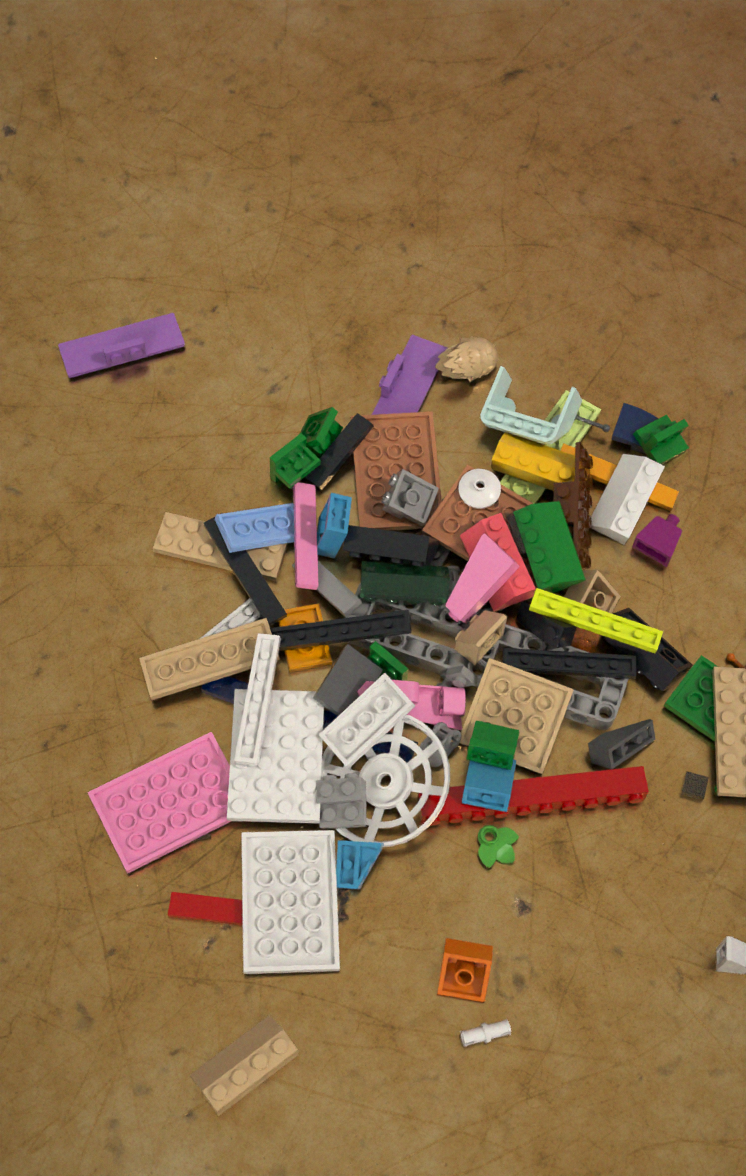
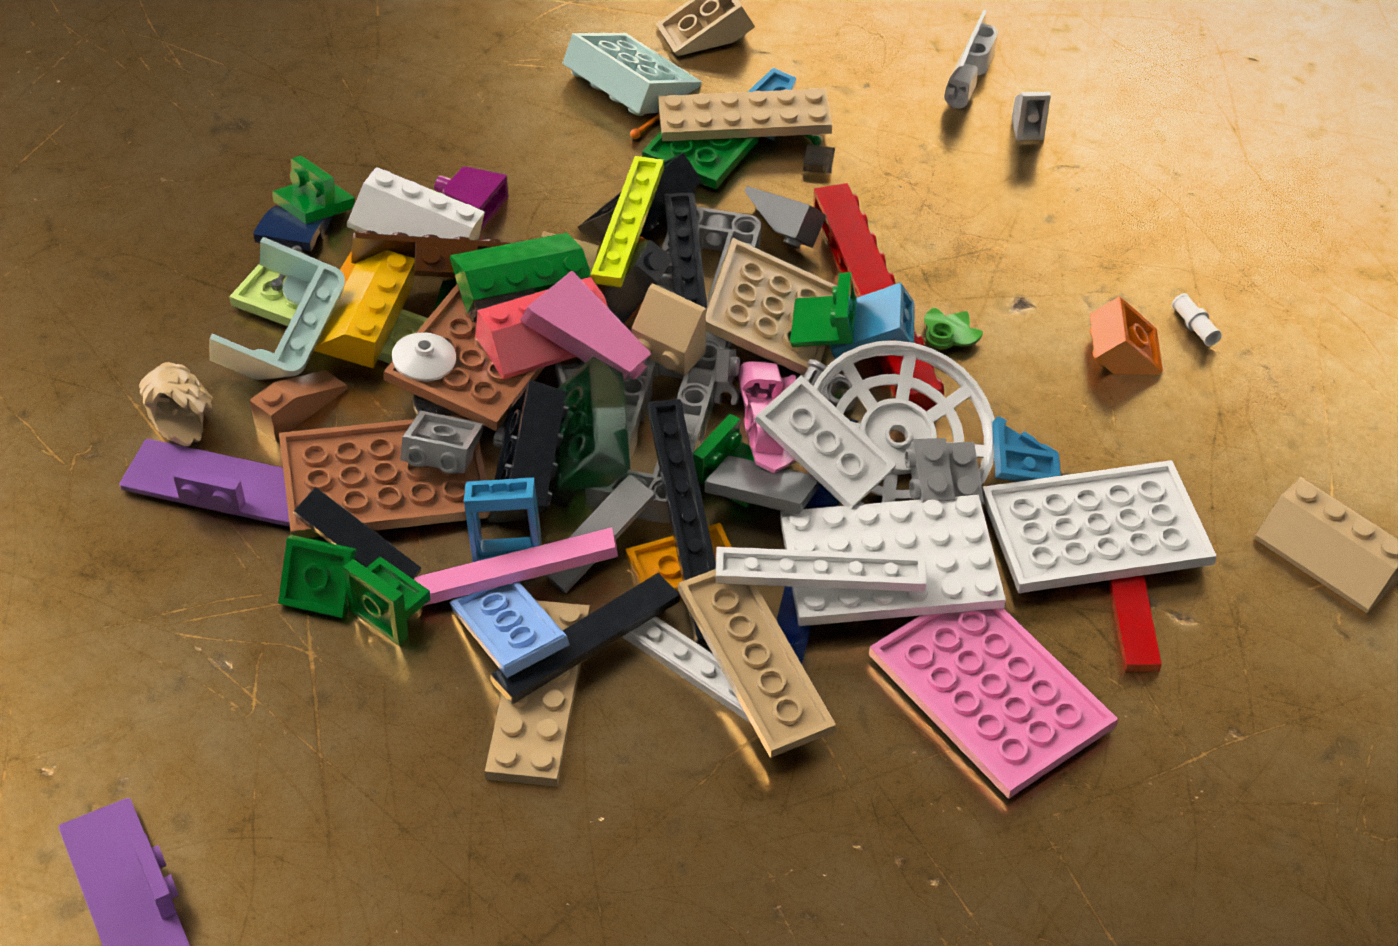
camera: 95 degrees left, 15 degrees down
none -> nougat slope [249,370,347,442]

